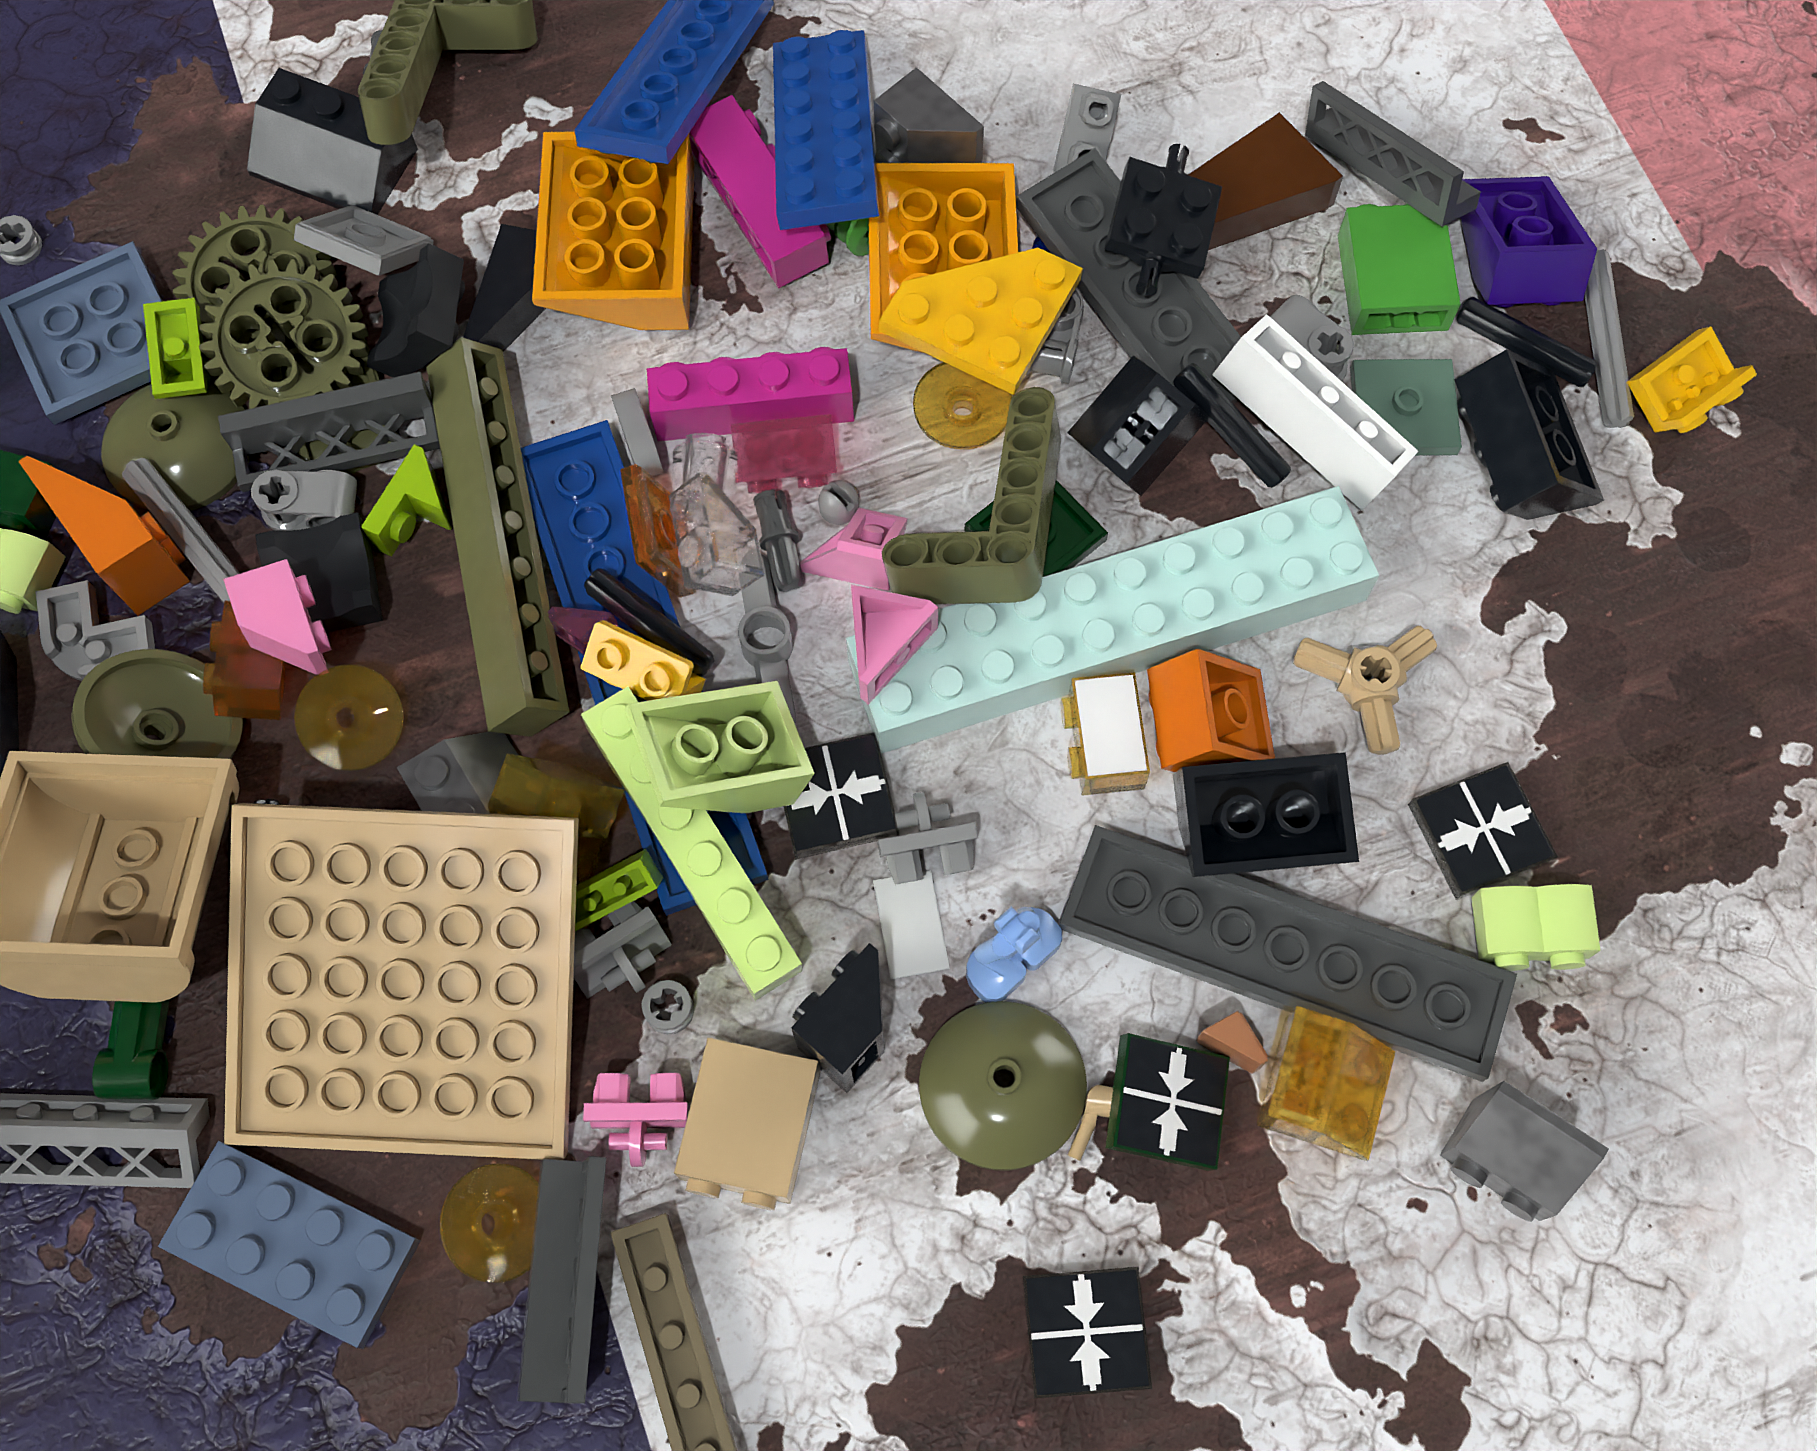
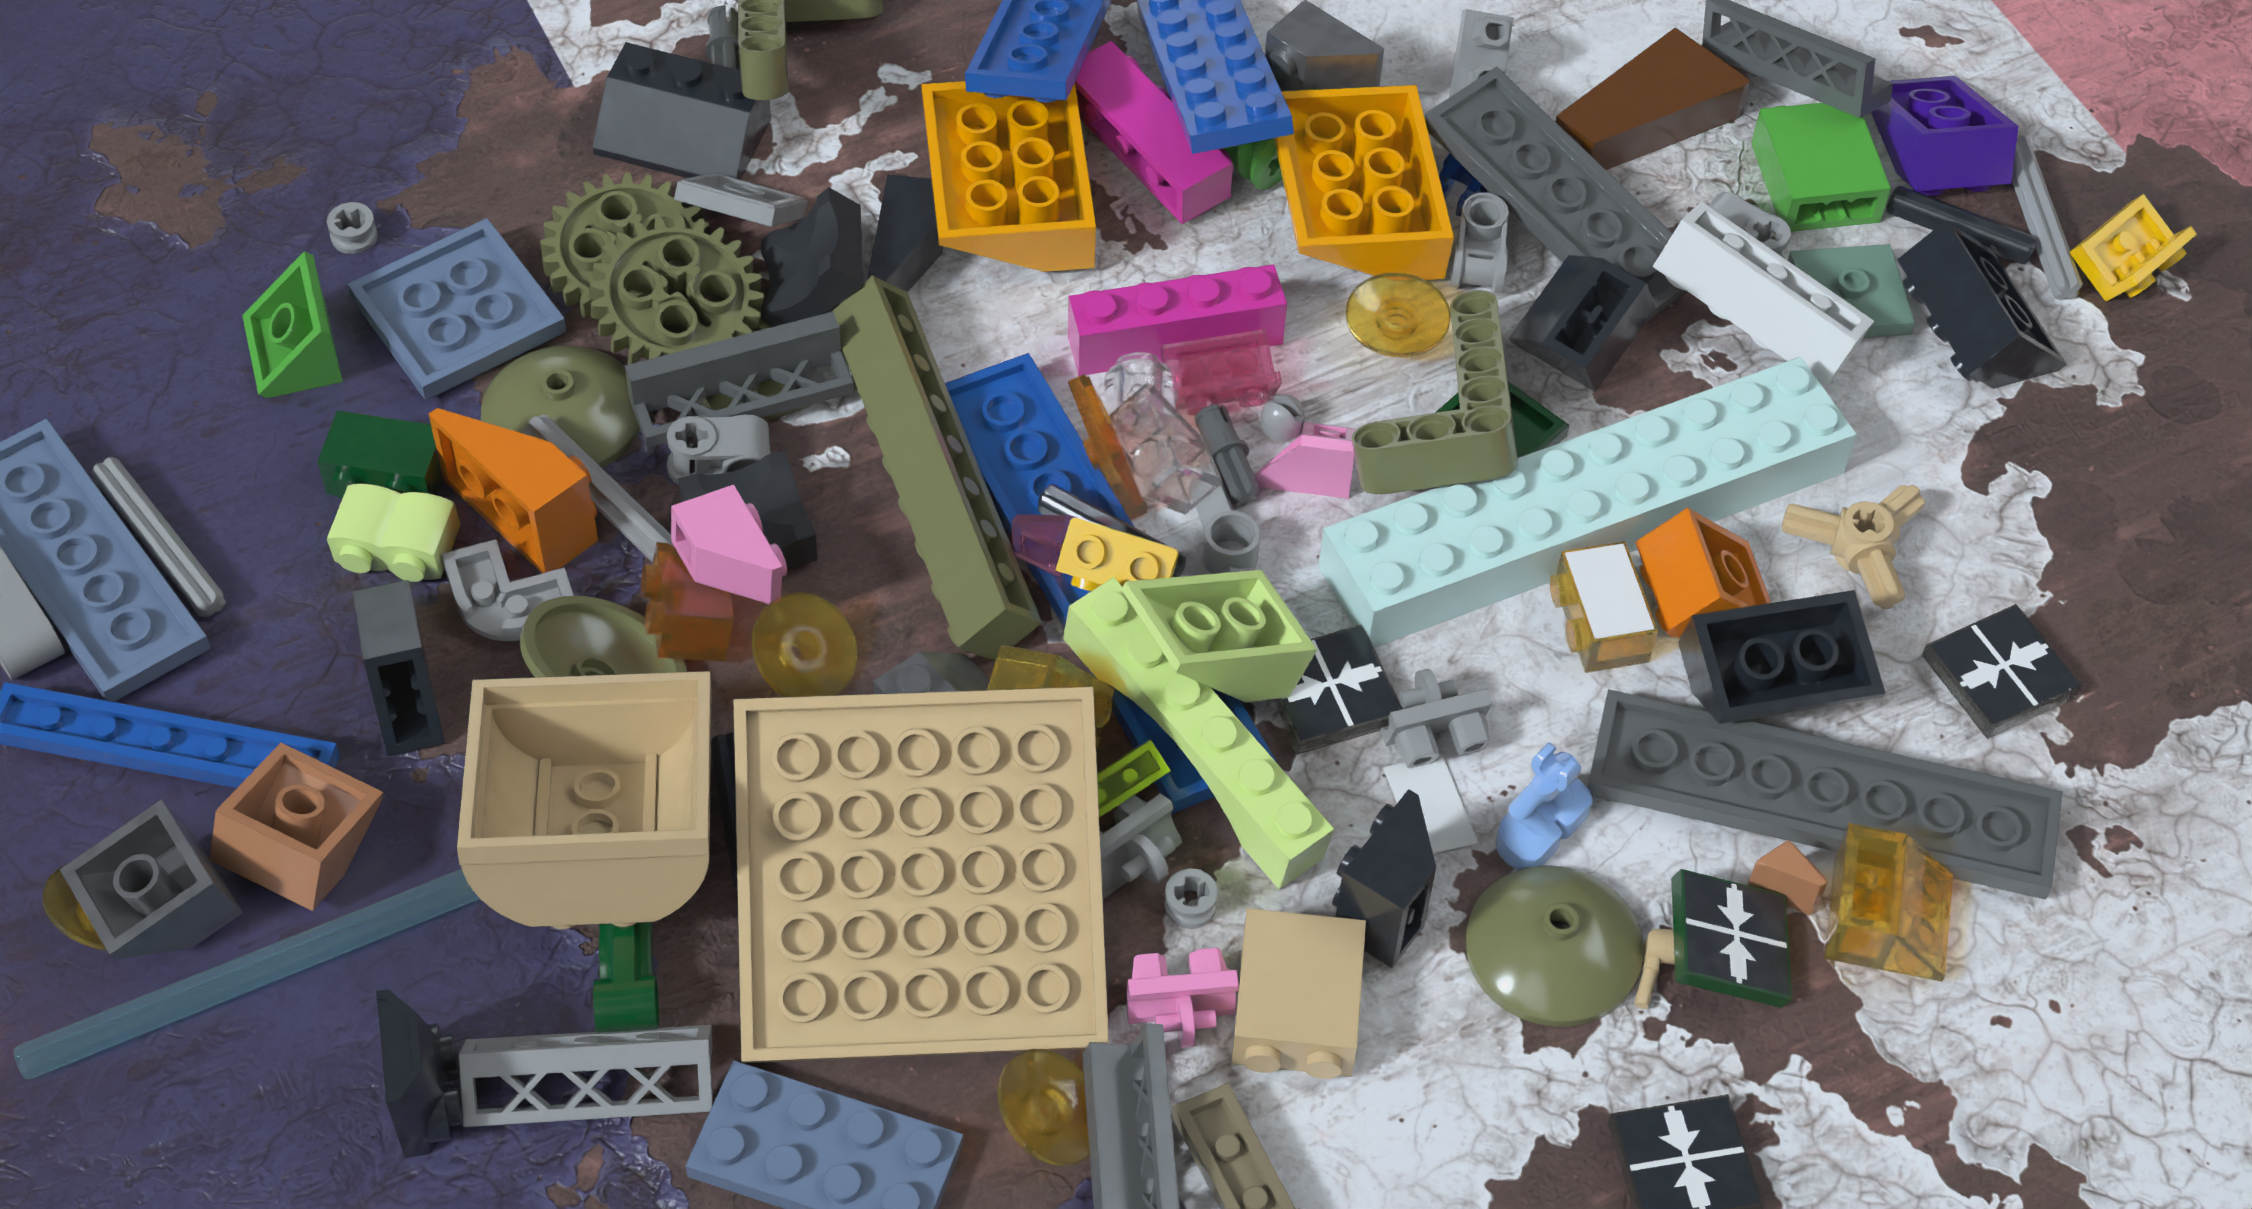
camera: 10 degrees left, 15 degrees down
lime slope [143,298,212,399] -> none
lime slope [361,444,452,557] -> none
light grey beam [611,388,664,480] -> none
bright pink slope [851,584,938,705] -> none
yellow plate [879,248,1083,395] -> none
black plate [1104,144,1222,296] -> none
black axle [1173,363,1291,488] -> none
flat silver slope [1440,1081,1609,1222] -> none
yellowish green brick [1471,884,1601,971] -> none

